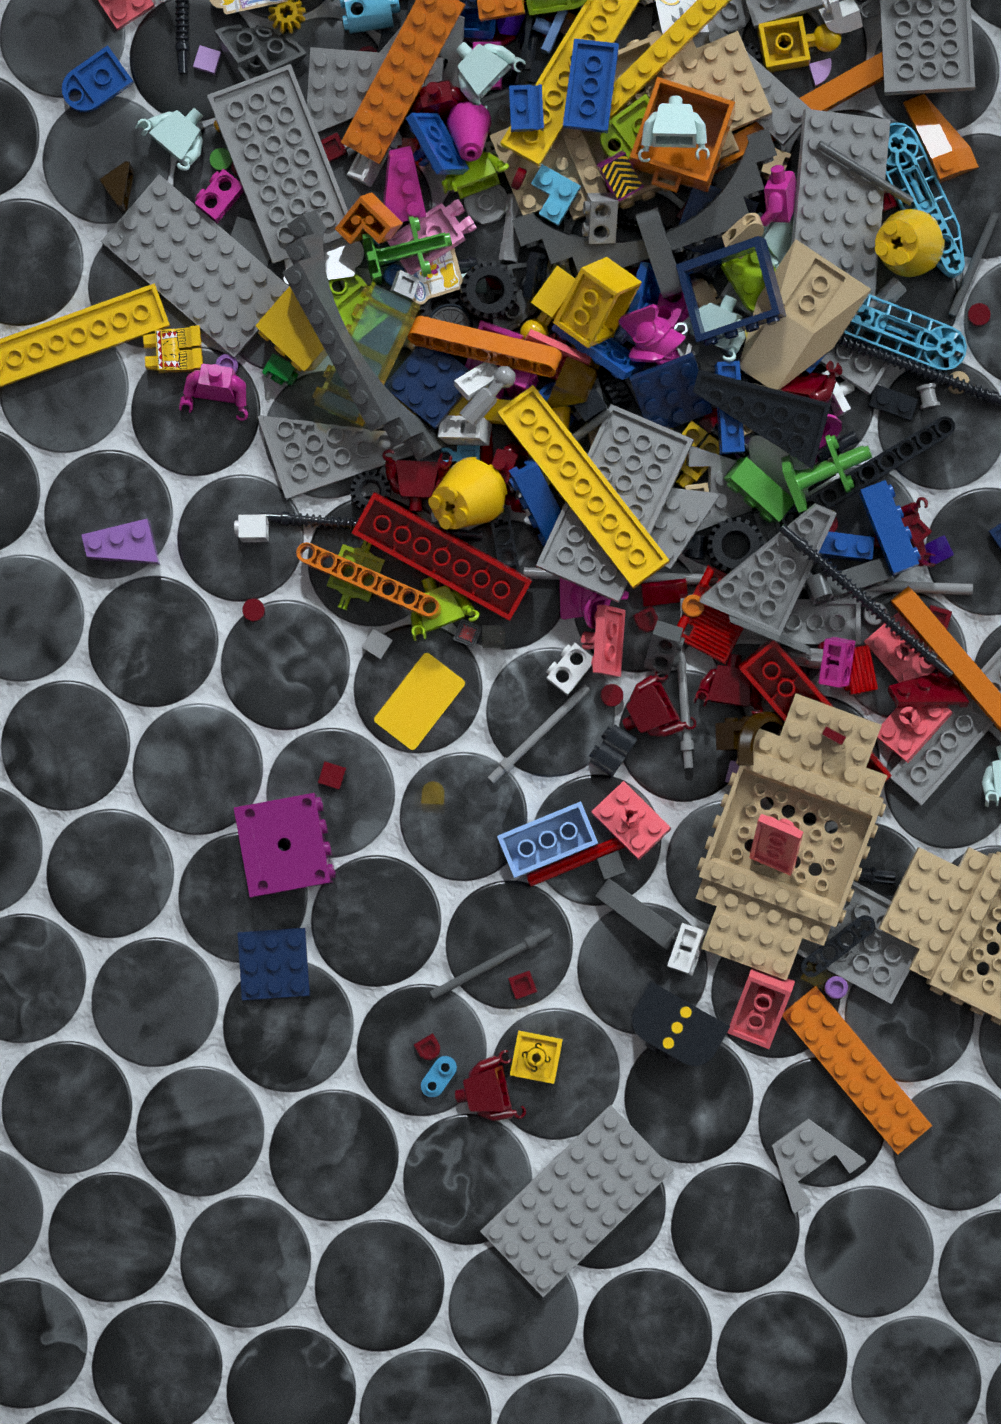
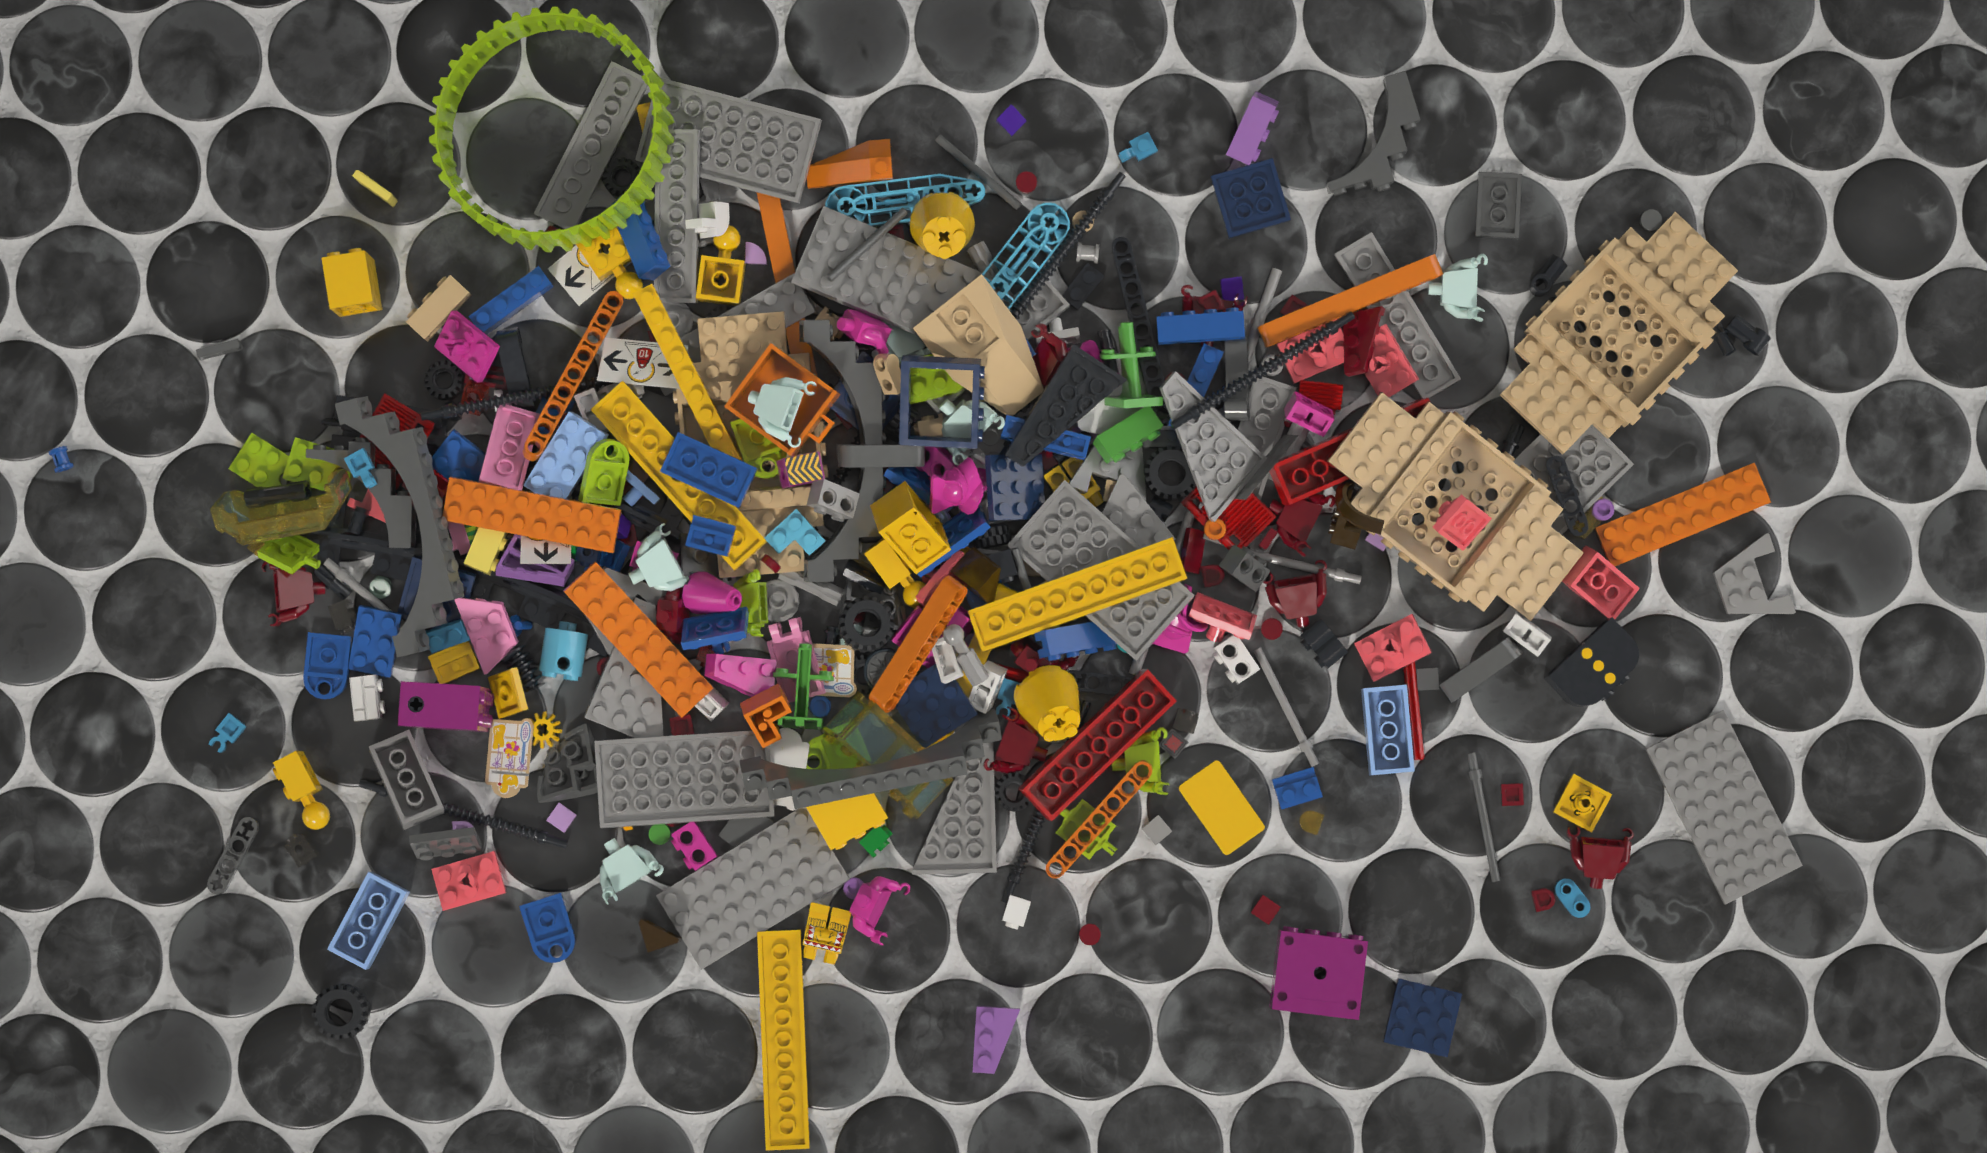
camera: 75 degrees left, 0 degrees up
light grey tile [390,270,420,301] -> none
dark red tile [821,726,846,745] -> none
none -> dark red tile [1258,528,1277,551]
none -> blue plate [1272,767,1323,810]

